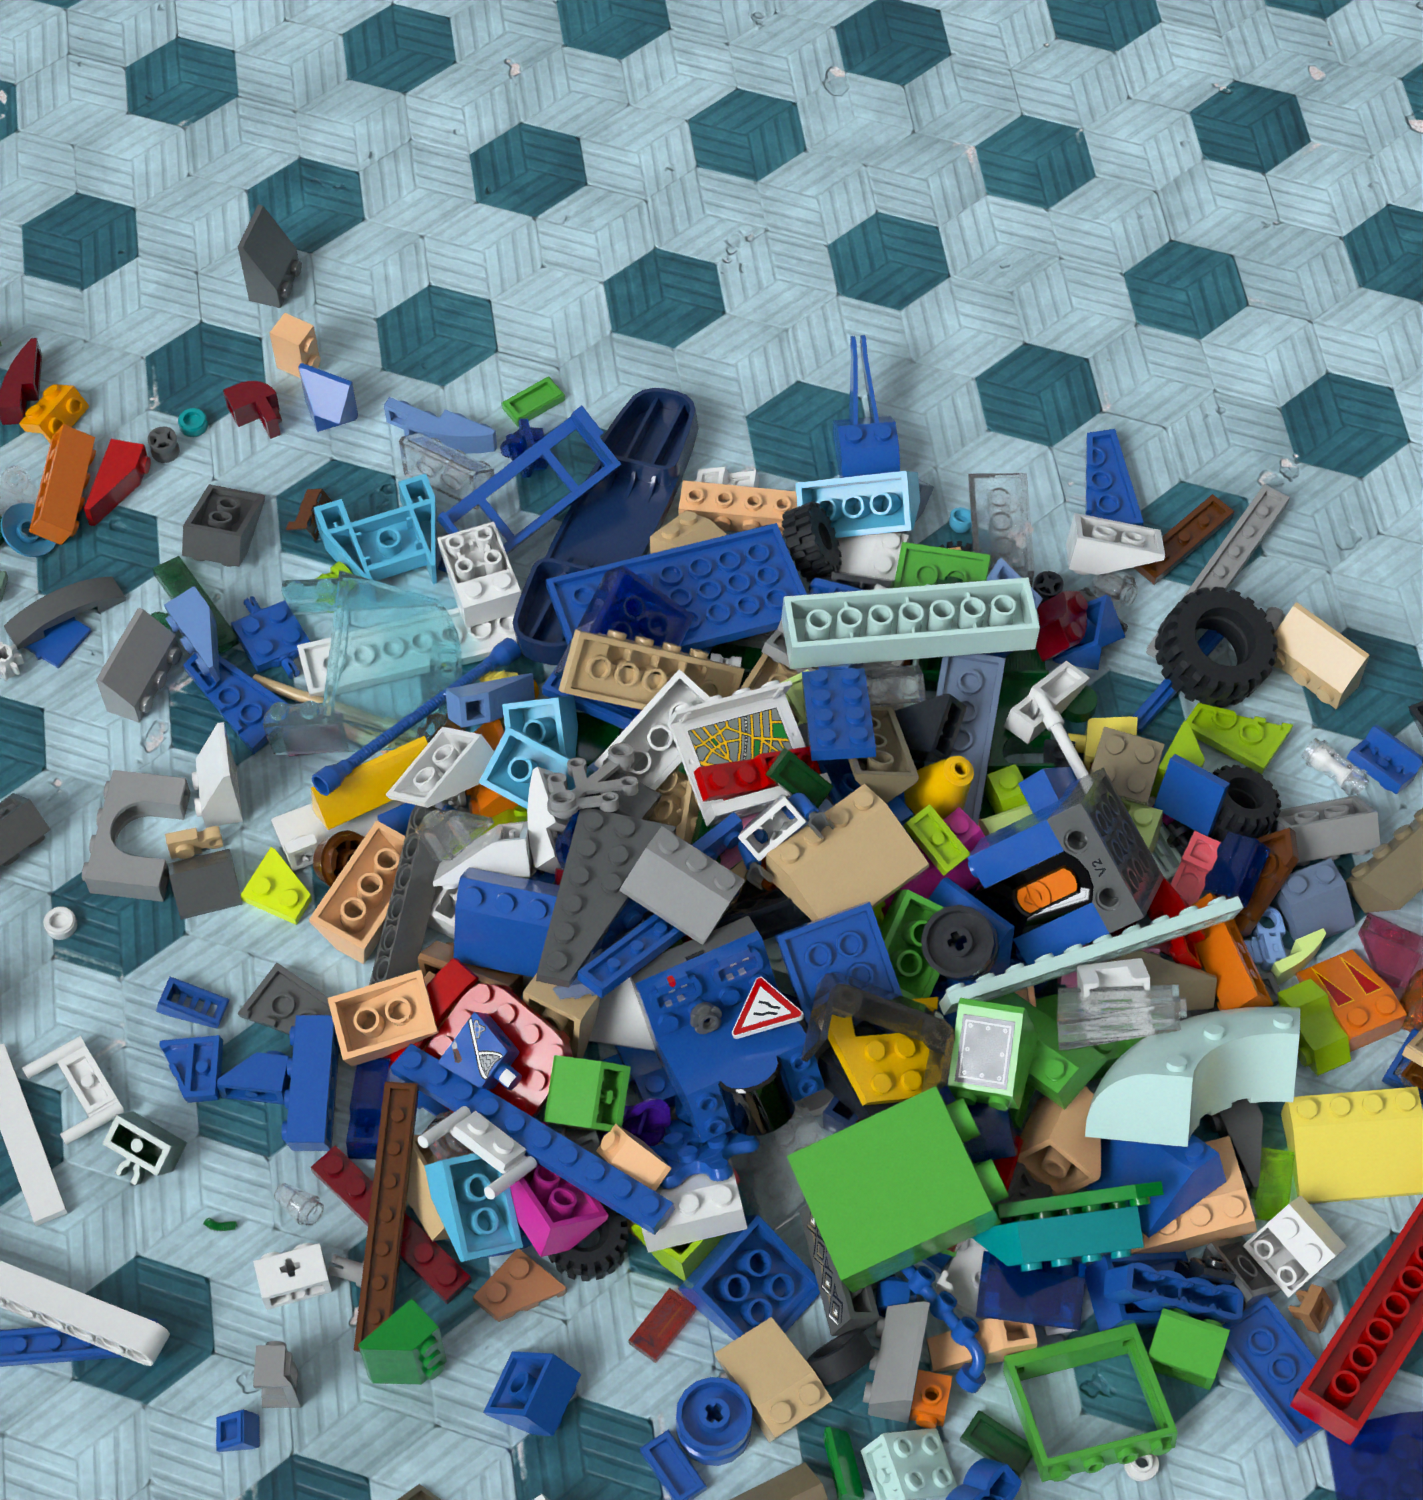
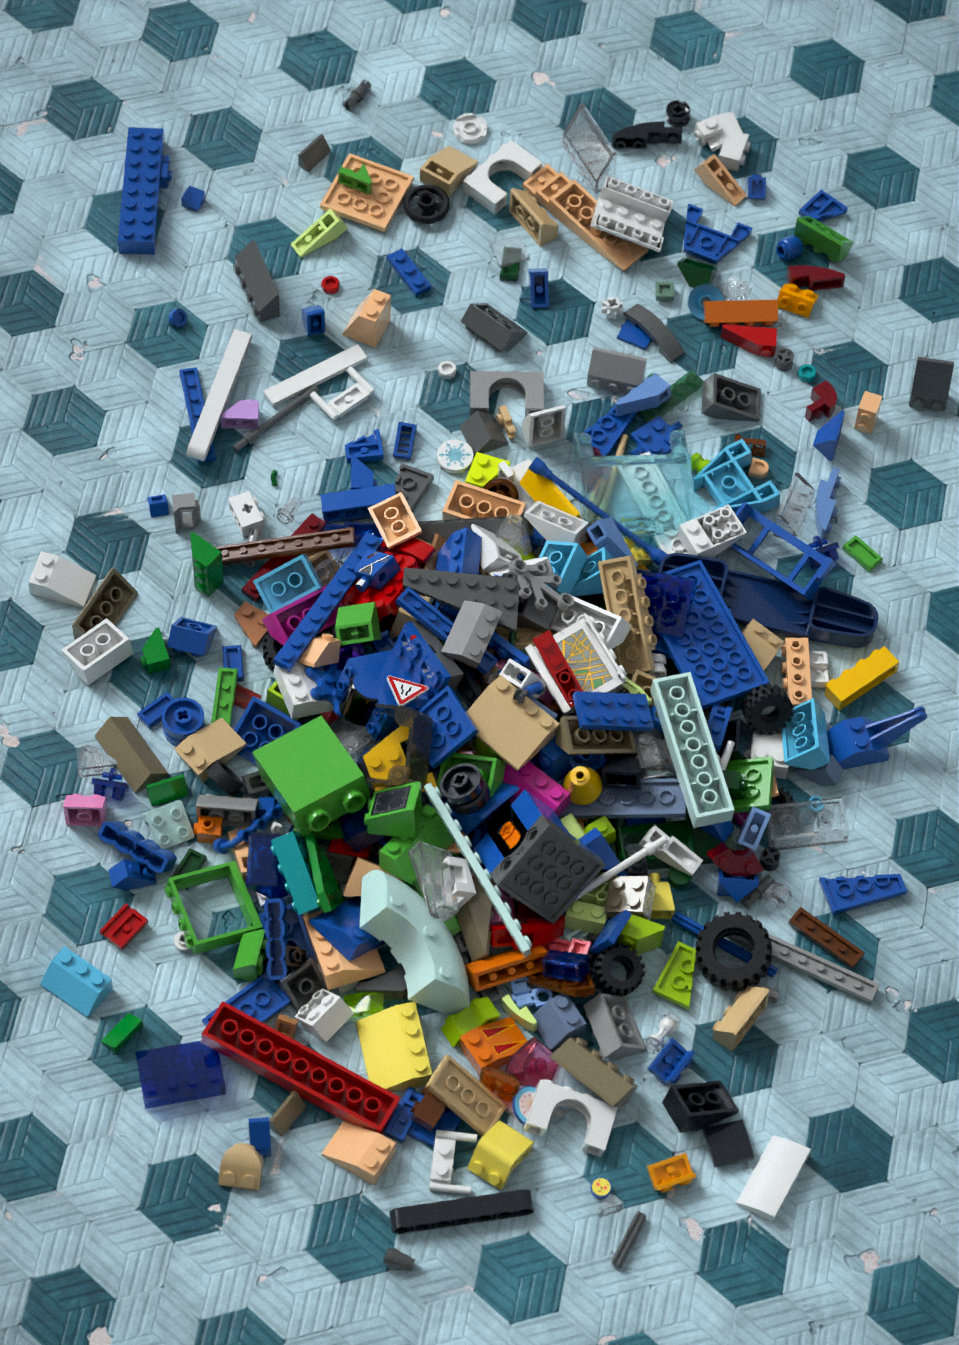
camera: 80 degrees right, 0 degrees up
brick [102,1111,187,1185] -> none
white plate [418,1106,537,1199] -> none
dark grey plate [690,1002,722,1034] -> none
dark green tile [765,748,834,808] -> none
lime plate [903,804,970,876] -> none
white slope [1066,513,1165,575] -> none
none -> green slope [140,627,170,674]
none -> bright green tile [211,667,238,726]
none -> lavender slope [221,399,259,429]
none -> blue tile [222,645,244,682]
none -> dark grey bar [232,385,319,452]
none -> white tile [437,439,474,474]
none -> light nougat tile [748,458,769,479]
none -> yellow brick [824,646,899,711]

